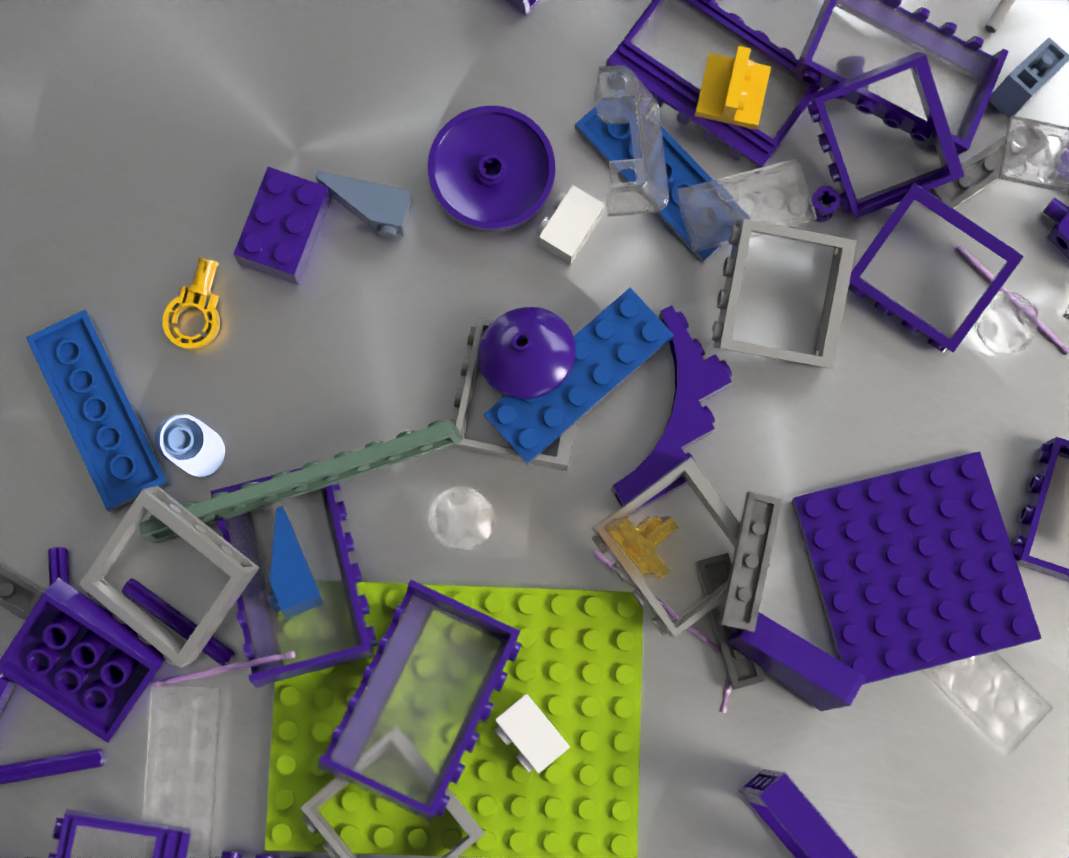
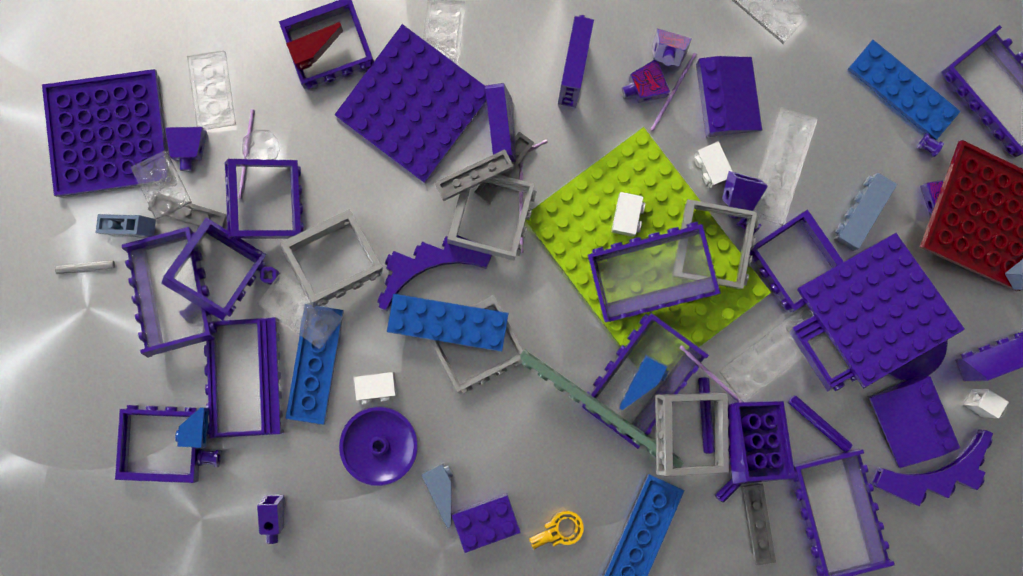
camera: 125 degrees left, 5 degrees up
light blue cap [155,414,225,477] -> none
clear dish [430,486,494,551] -> none
dark purple dish [478,307,576,400] -> none
clear windscreen [594,65,669,217] -> none
clear yellow bracket [603,516,679,580] -> none
yellow bracket [695,46,771,130] -> none

